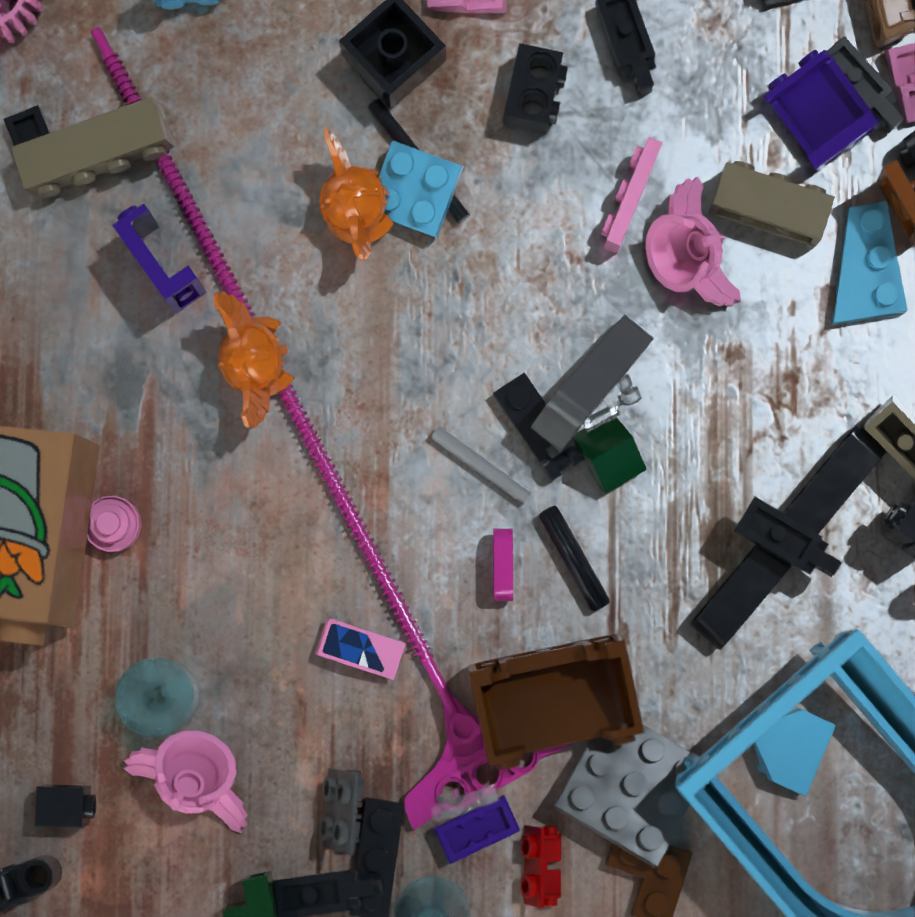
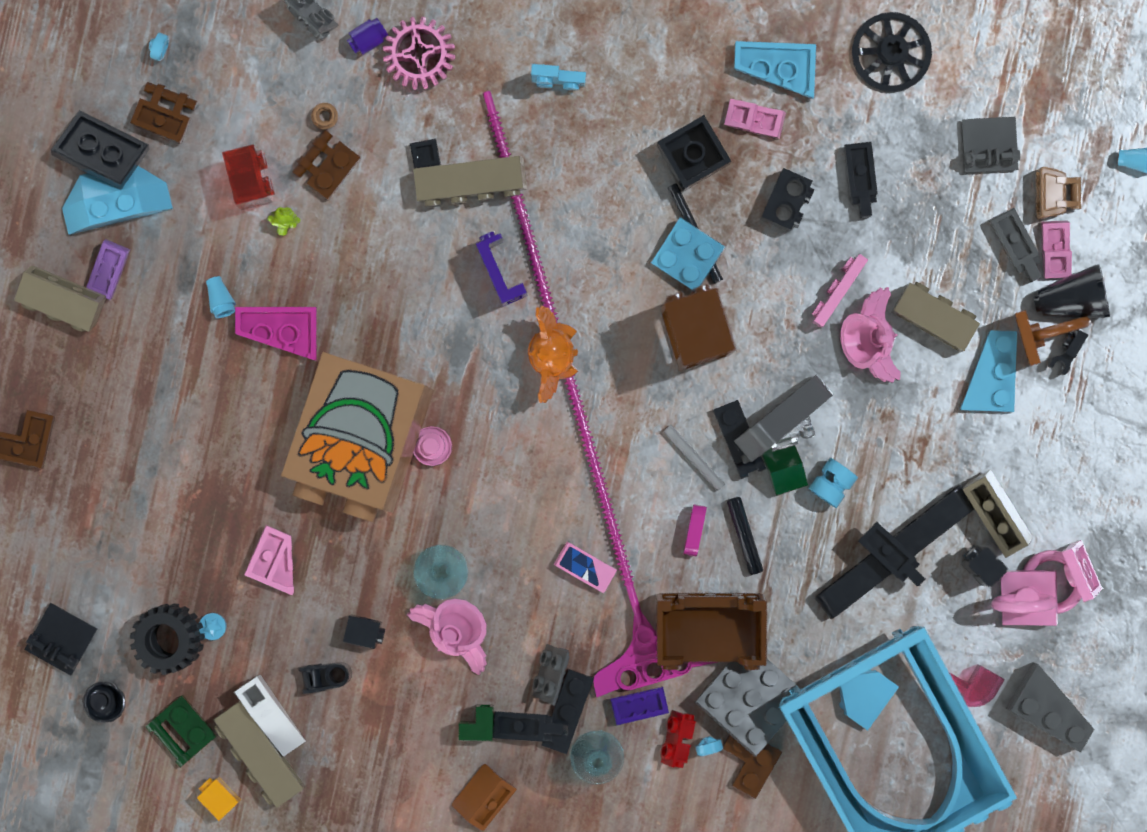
camera: 10 degrees right, 5 degrees up
orange helmet [319,128,394,260] -> none
clear plate [430,784,499,823] -> none
dark purple panel [763,50,882,171] -> none
none -> reddish brown hose [660,284,736,371]
none -> medium azure tile [695,736,723,756]
none -> medium azure wheel [808,458,858,508]

